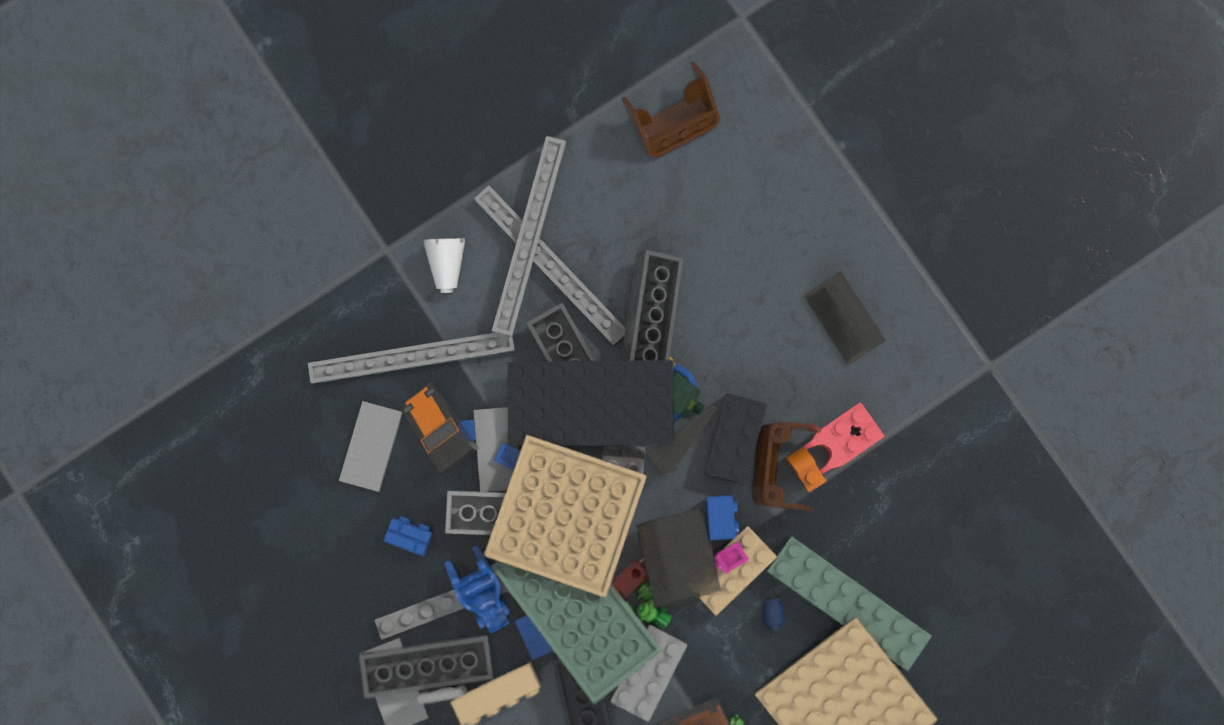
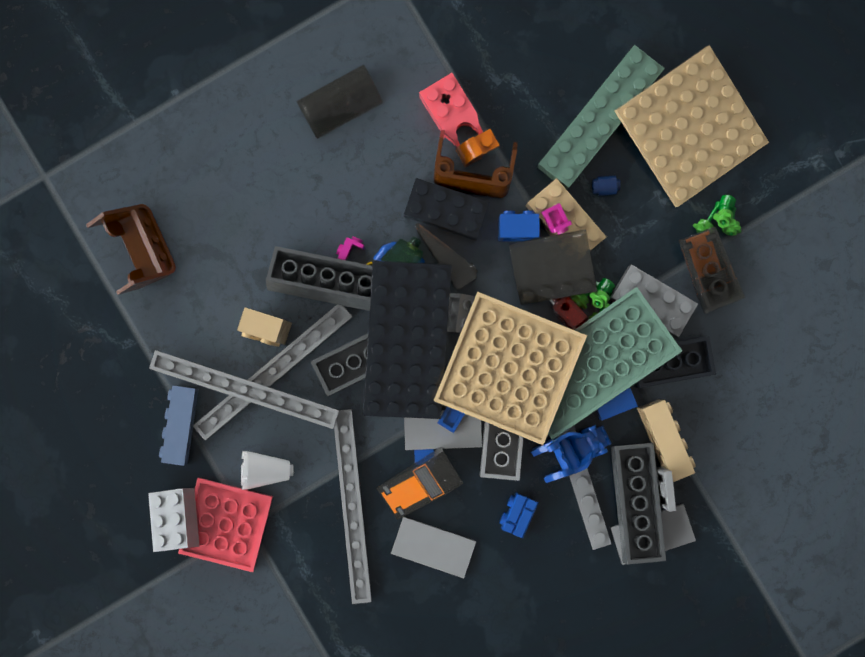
camera: 90 degrees left, 5 degrees up
none -> light grey brick [148,488,200,552]
none -> sand blue brick [159,385,199,466]
none -> coral plate [178,478,273,572]
none -> tan brick [237,308,292,347]
none -> dark pink bracket [336,236,365,261]

